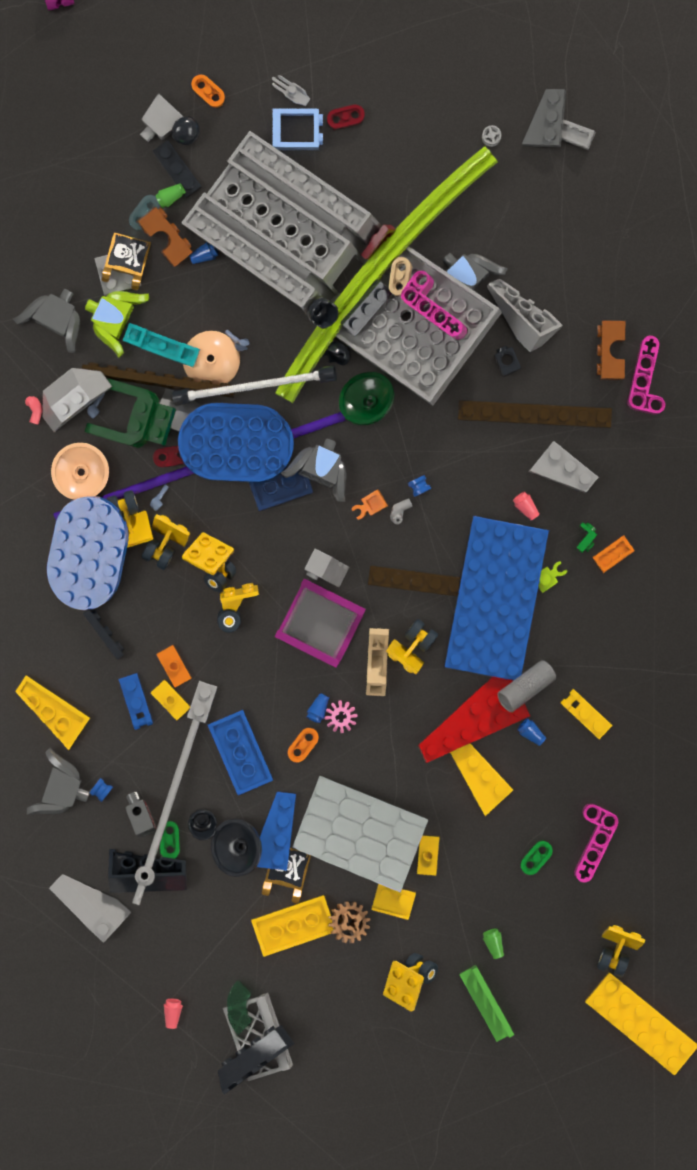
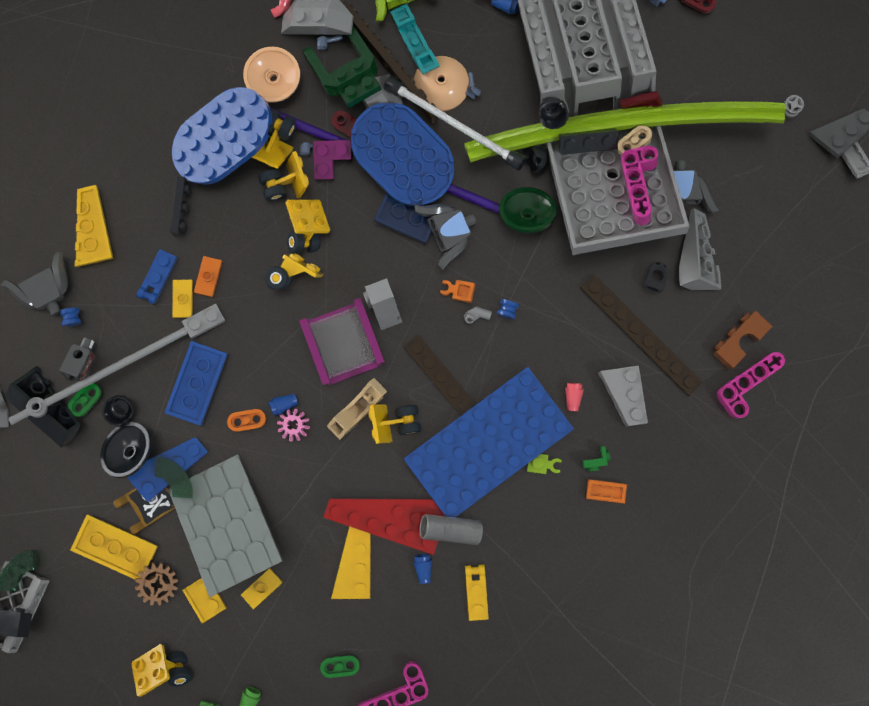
camera: 50 degrees right, 5 degrees down
none -> clear green tile [155,457,193,499]
none -> magenta plate [313,140,352,179]

